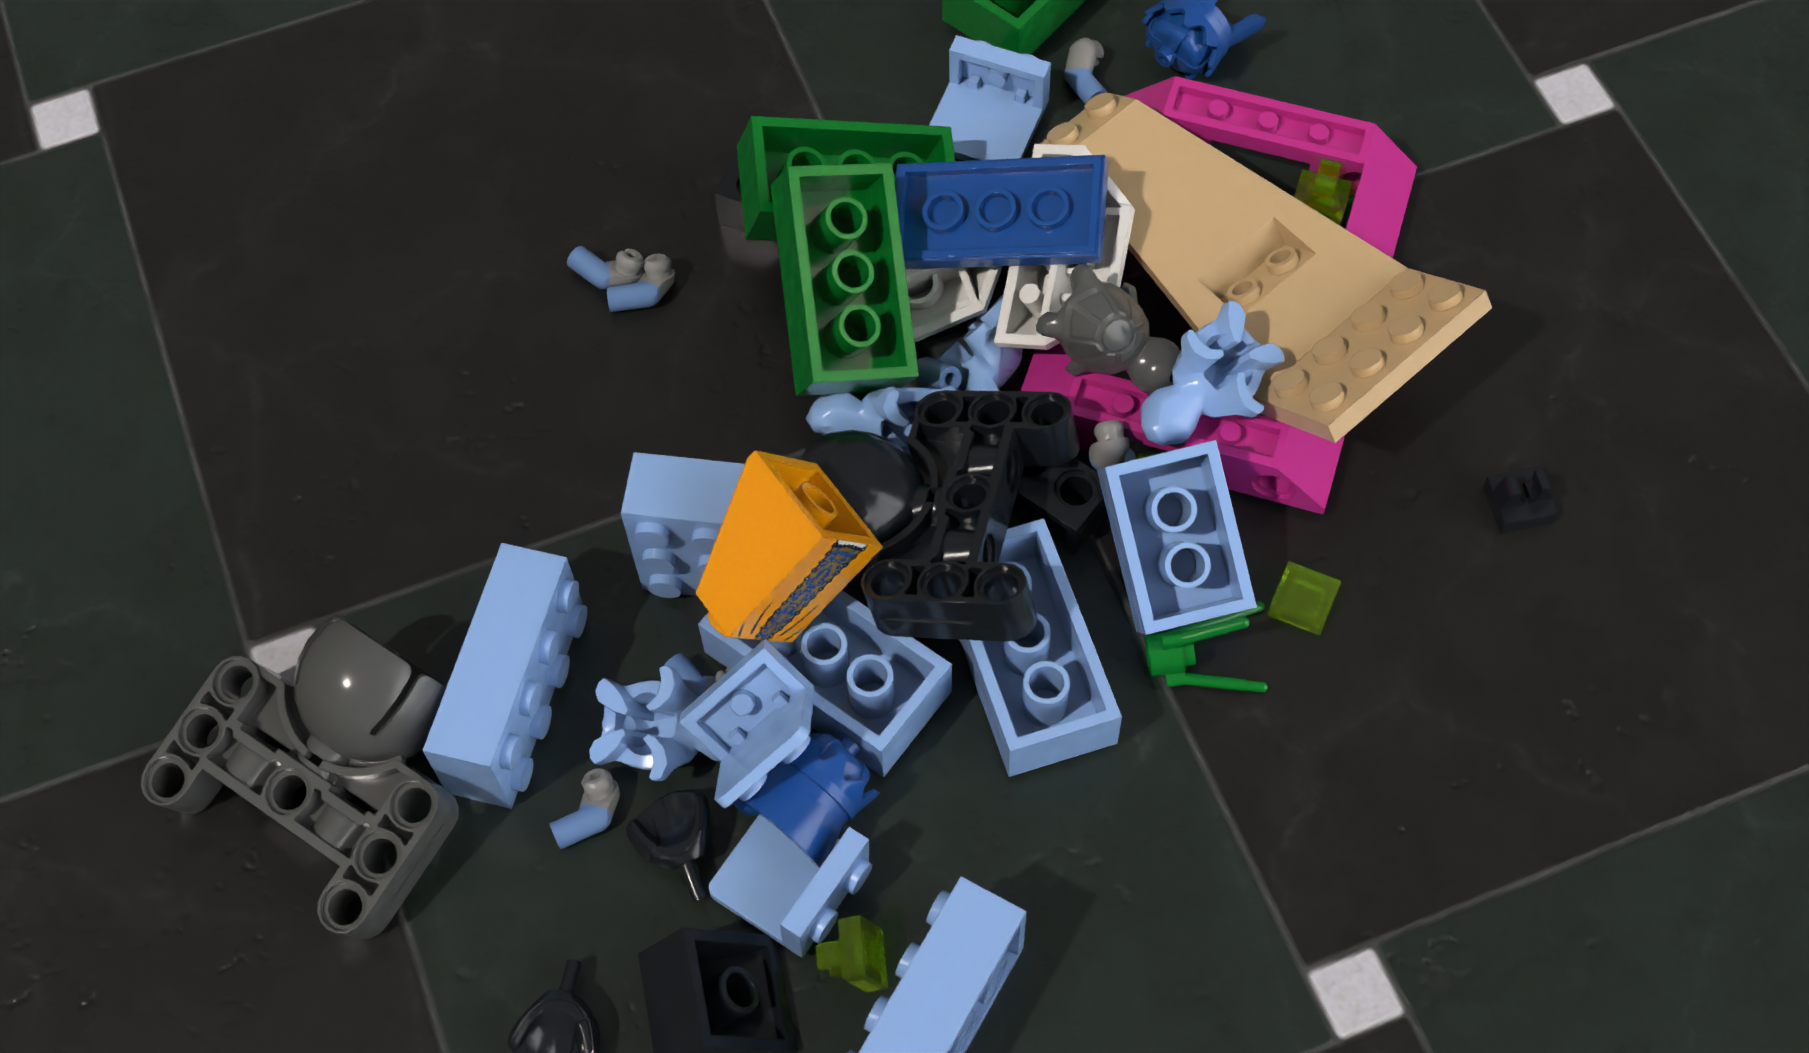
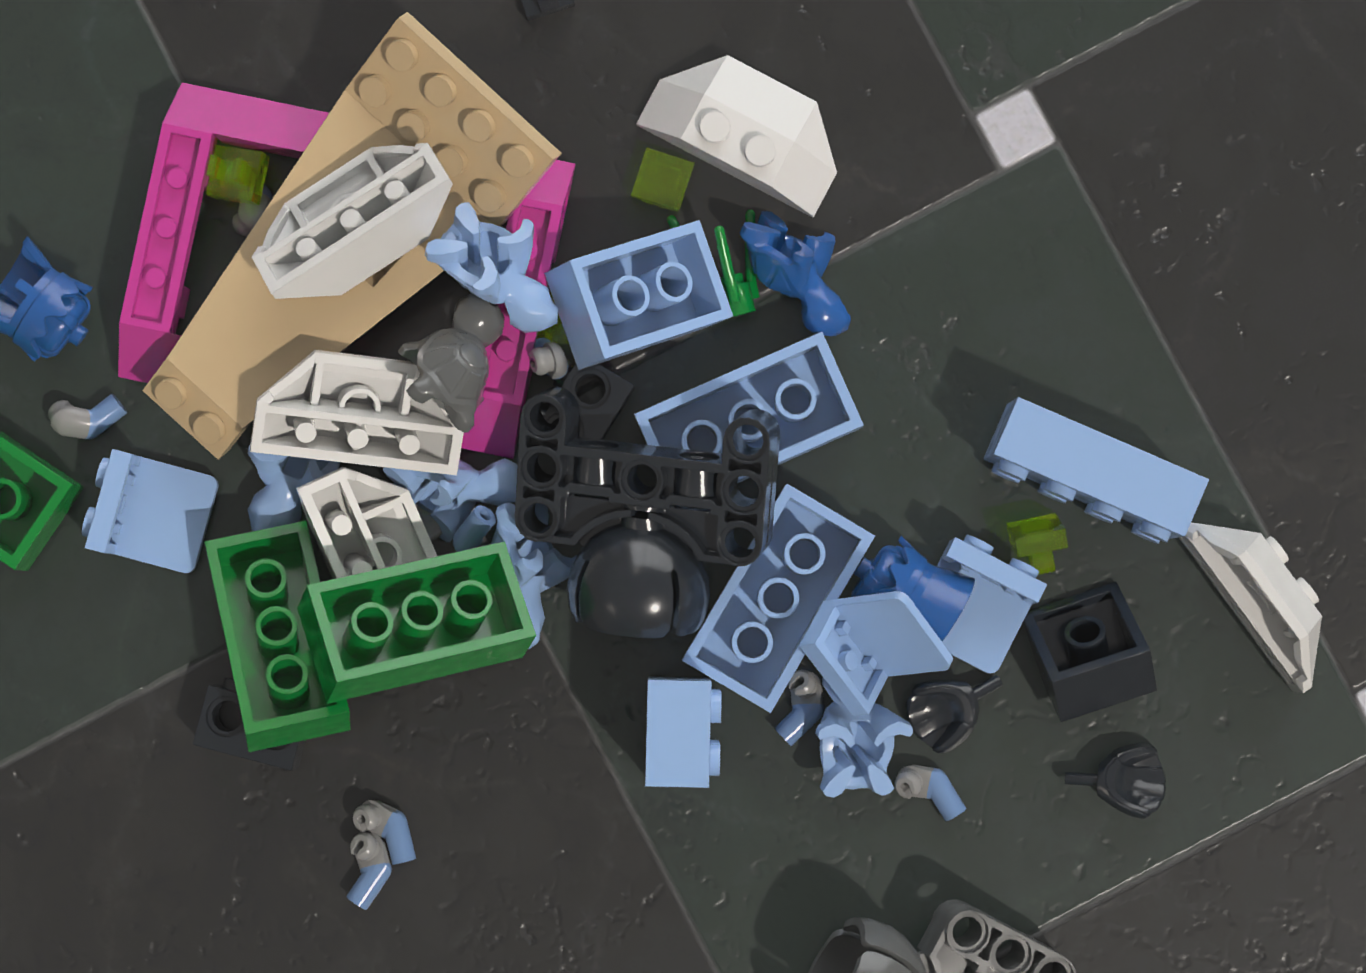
camera: 100 degrees left, 25 degrees up
light blue brick [422,543,587,809] -> none
light orange slope [696,450,883,642] -> none
blue tile [895,154,1109,269] -> none
none -> white wedge [252,143,453,299]
none -> white wedge [636,55,837,218]
none -> blue animal [739,211,851,336]

